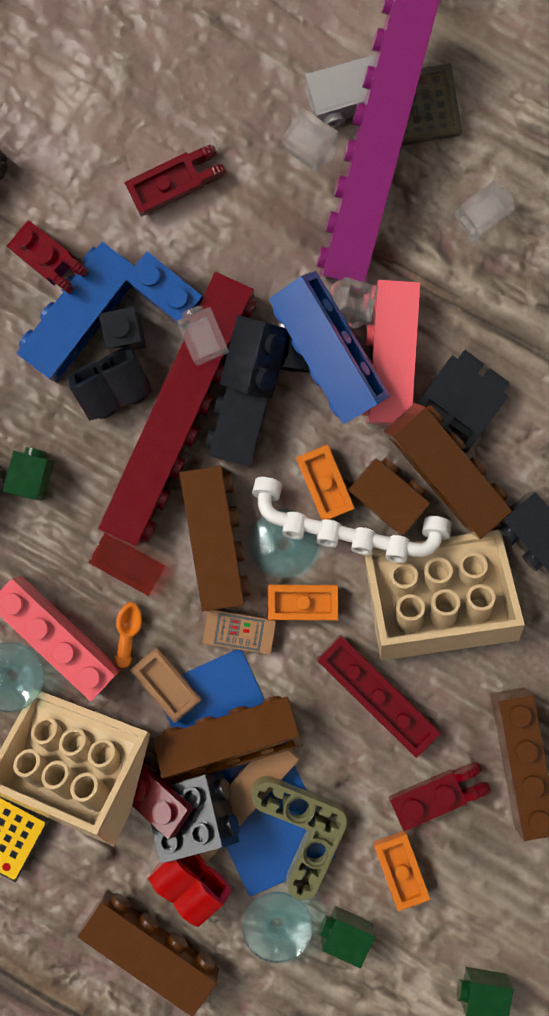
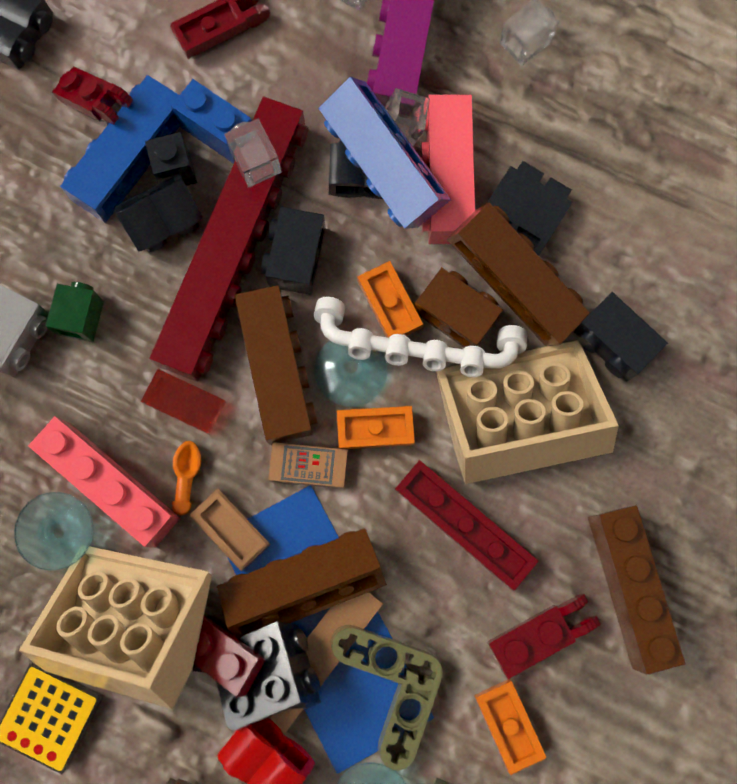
camera: 10 degrees left, 10 degrees down
black brick [220,315,289,398] -> none

